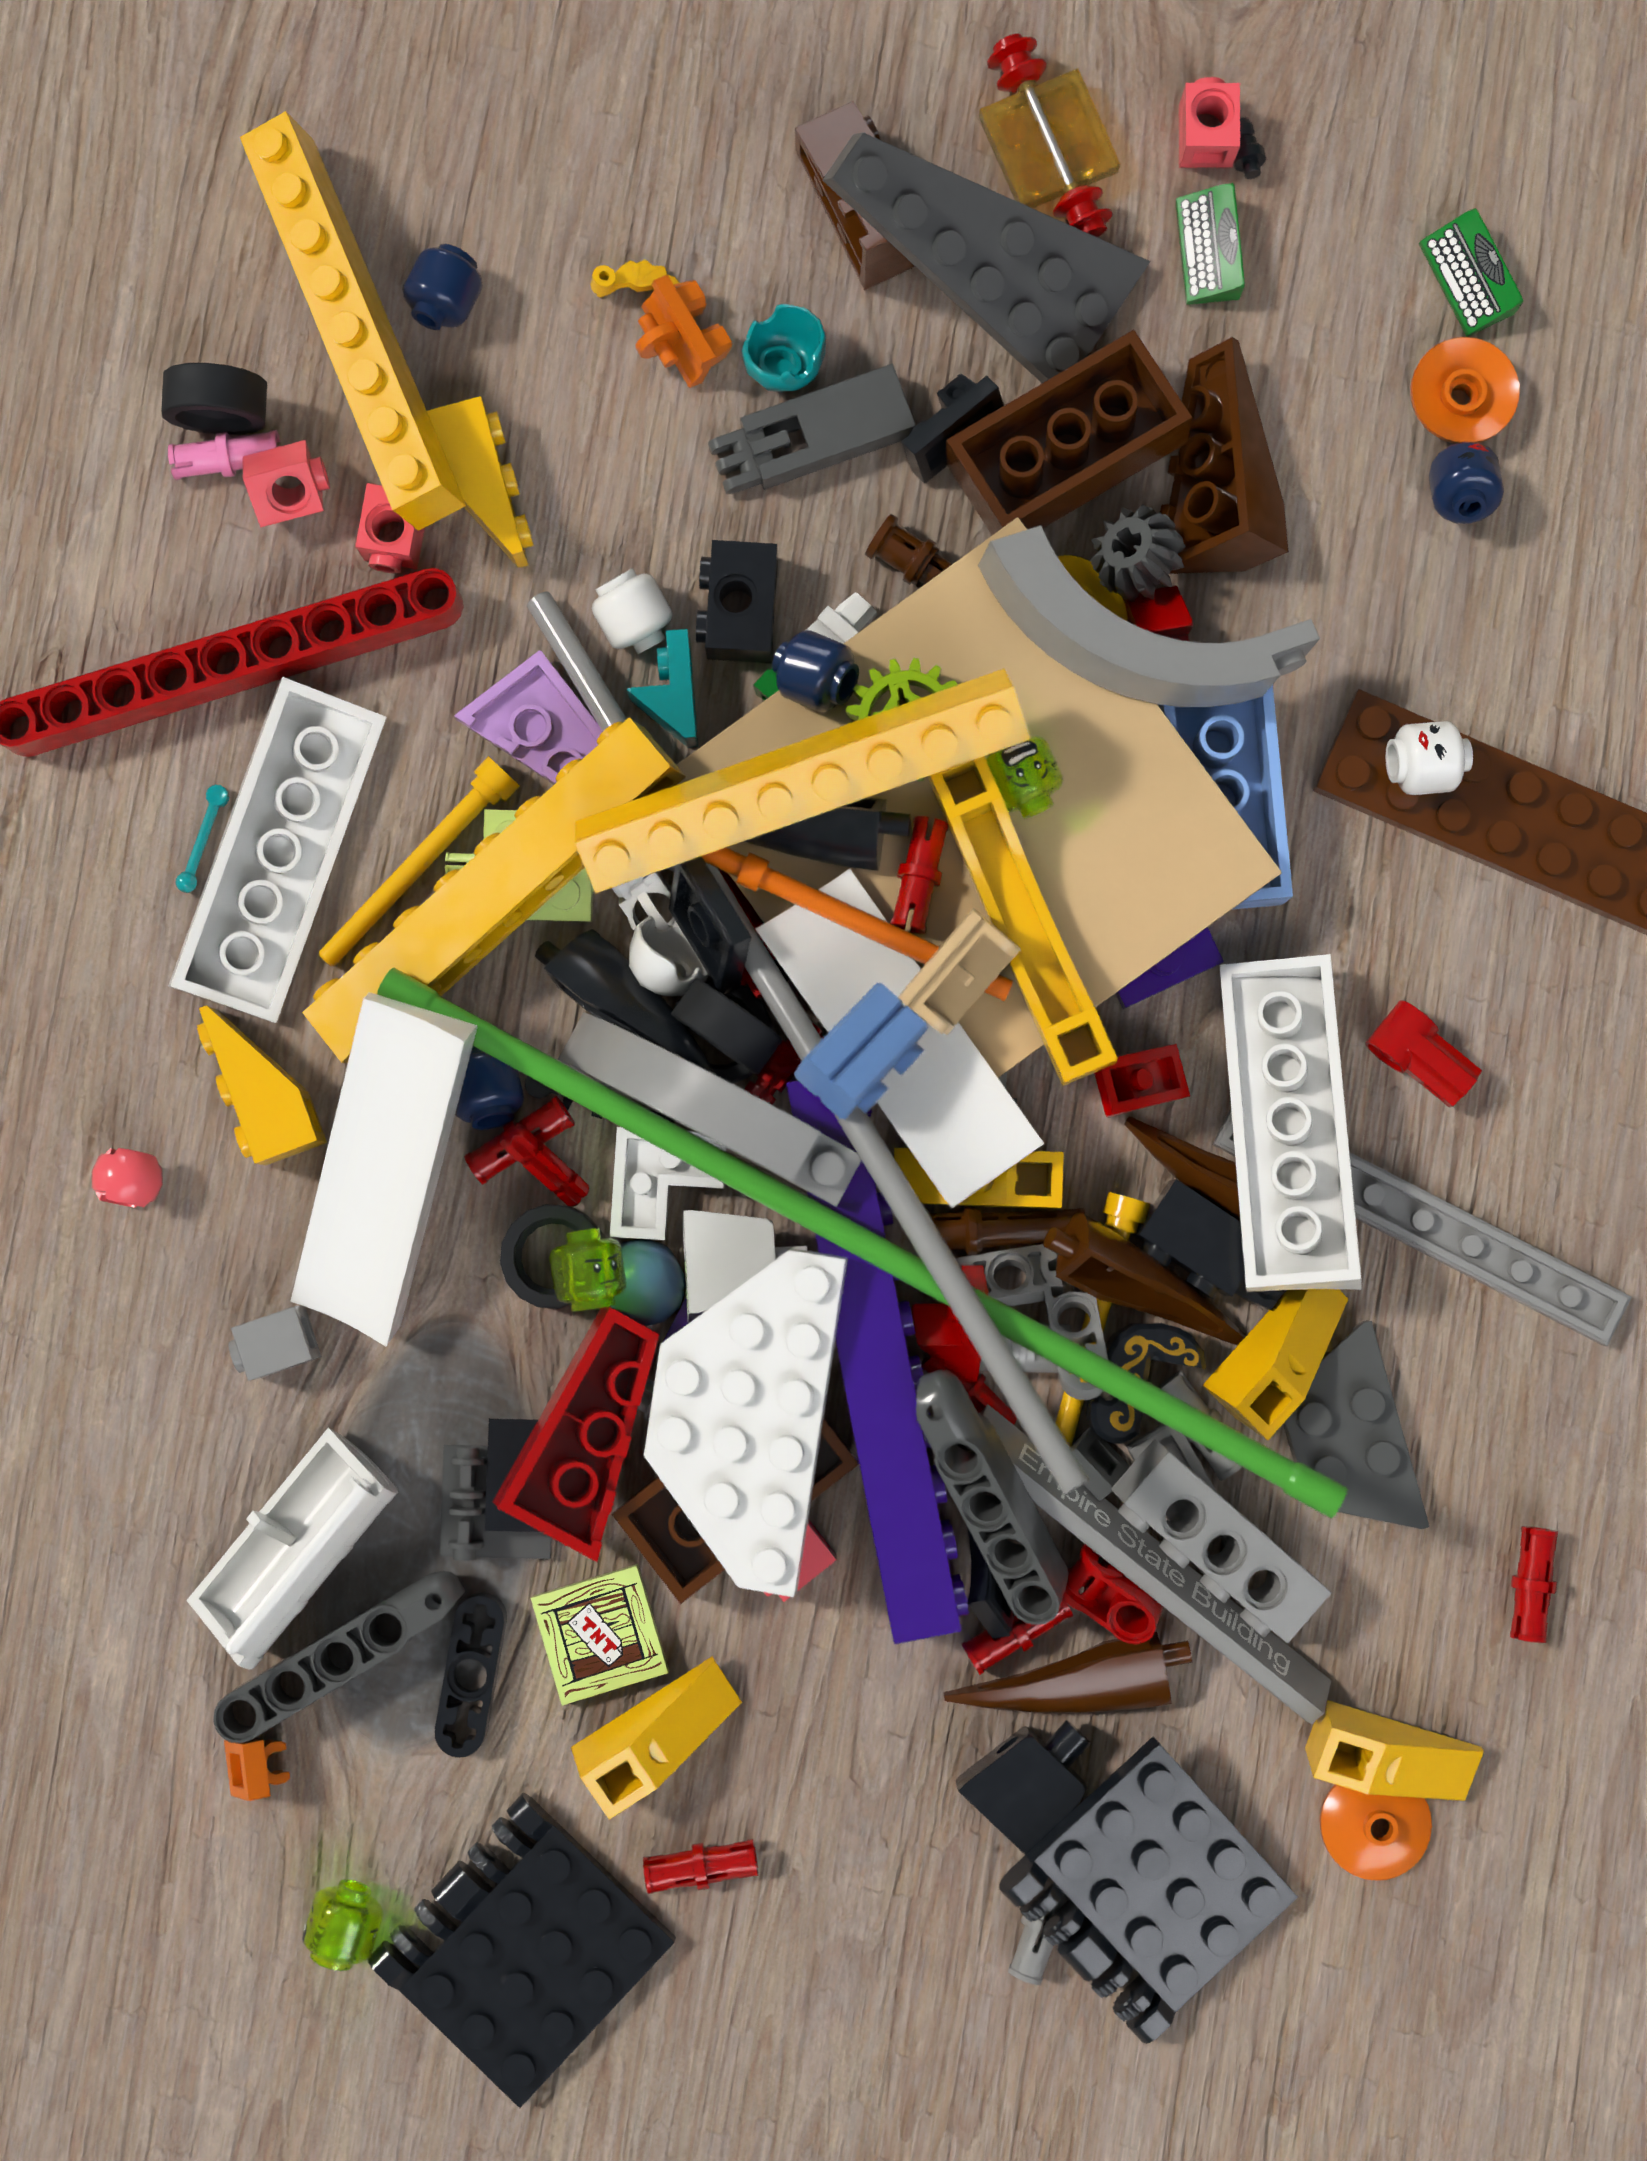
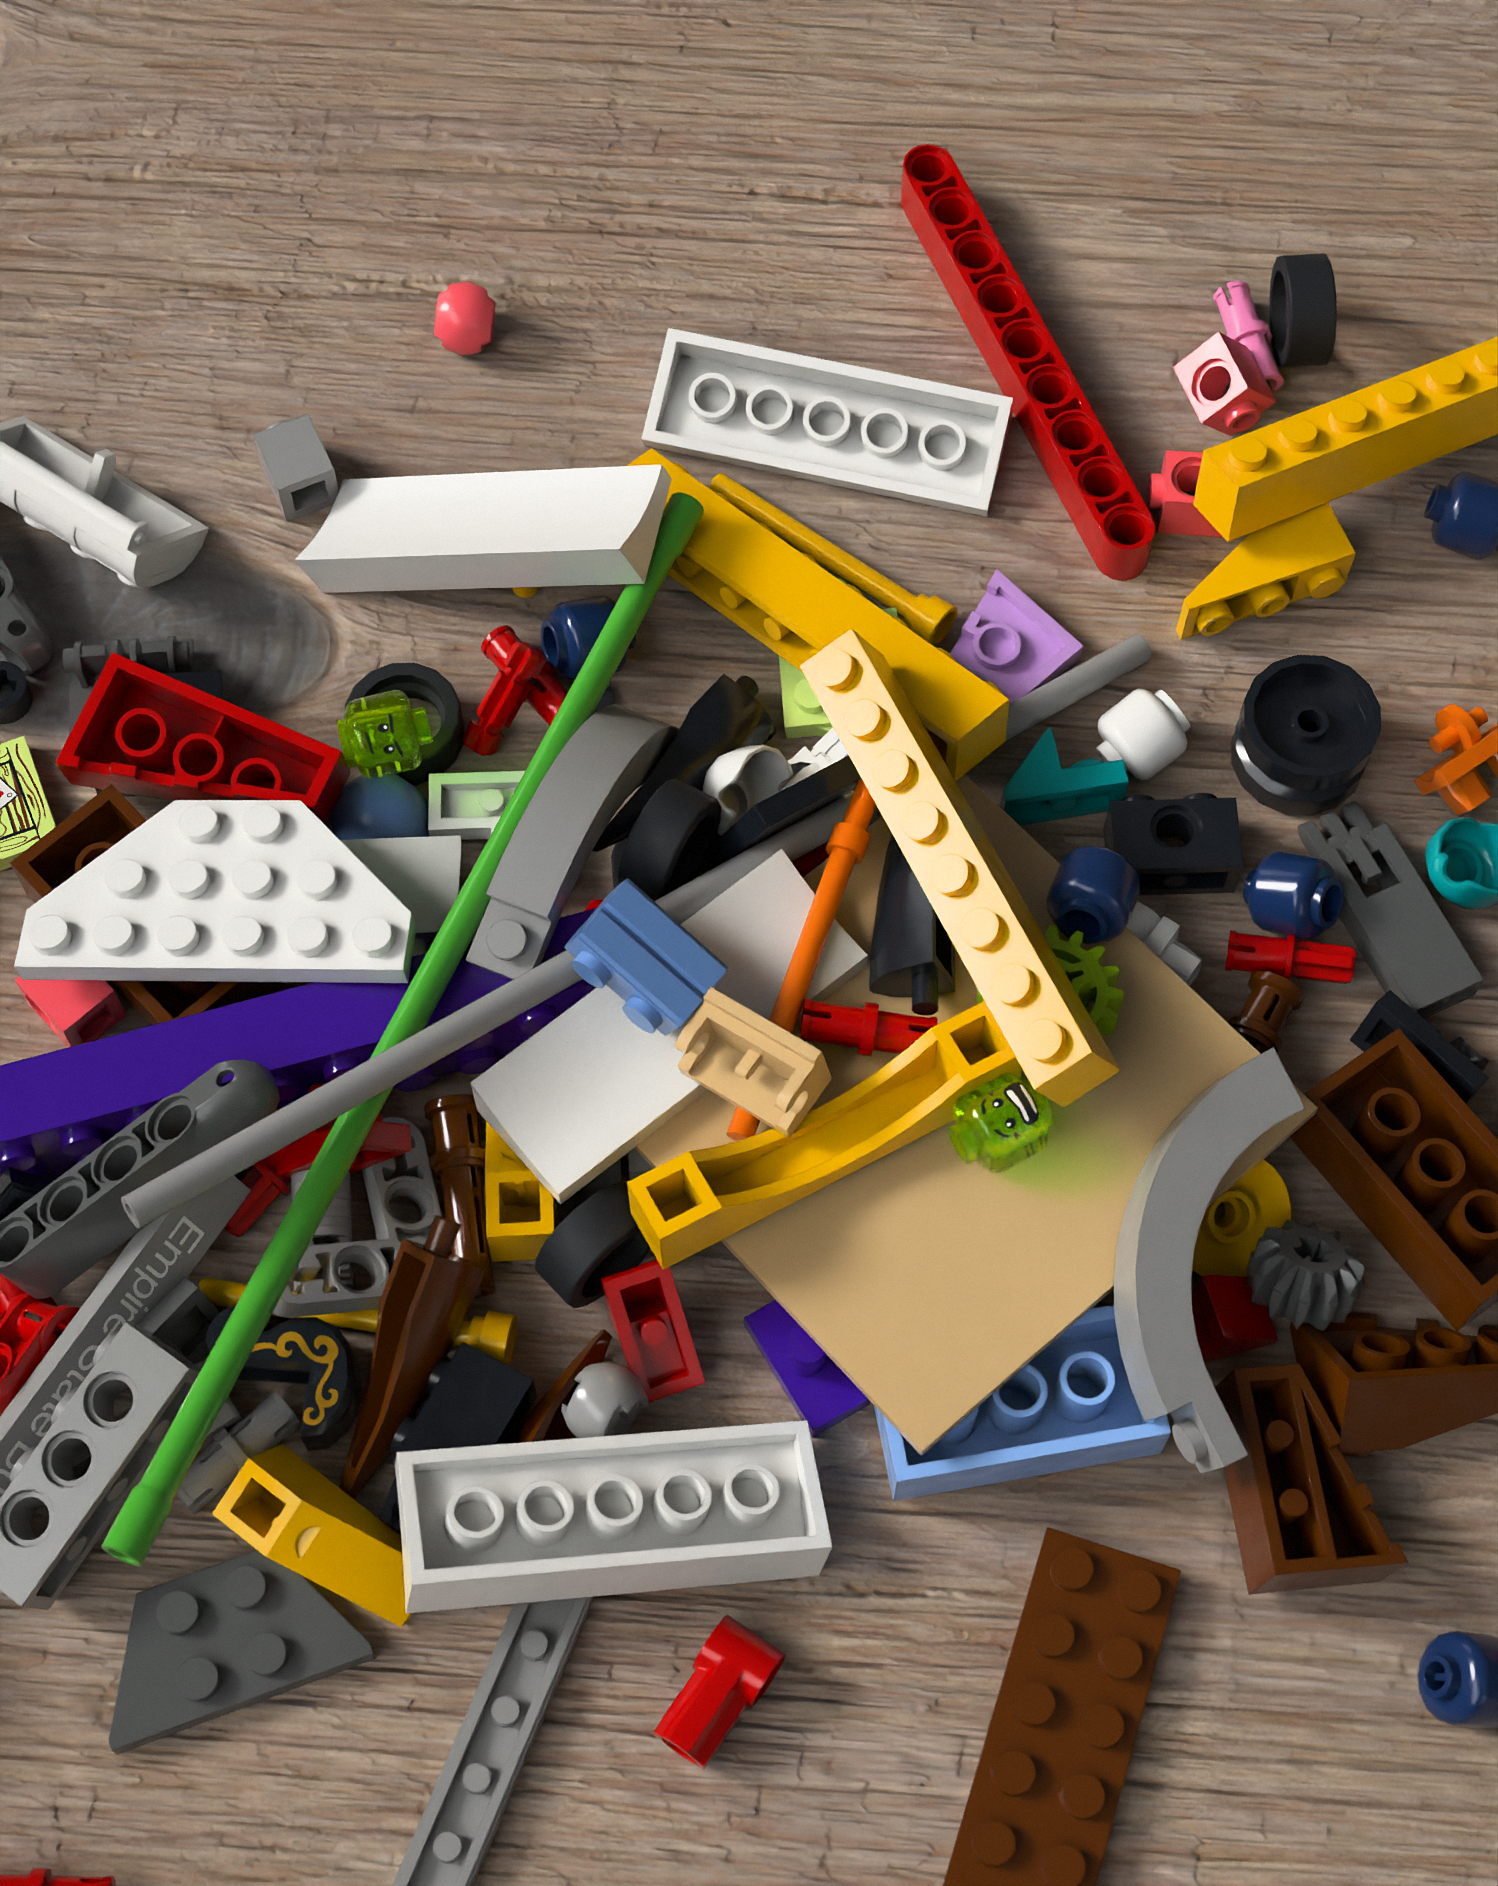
camera: 85 degrees right, 20 degrees down
teal hinge [176,785,229,893] -> none
yellow slope [197,1005,327,1166] -> none
white head [1385,721,1473,795] -> none
none -> black tyre [535,1182,651,1309]
none -> light grey piece [561,1361,648,1438]
none -> reddish brown wedge [1215,1364,1409,1595]
none -> red axle [1225,930,1356,984]
none -> black wheel [1231,655,1381,816]
none -> dark blue head [1243,851,1344,939]

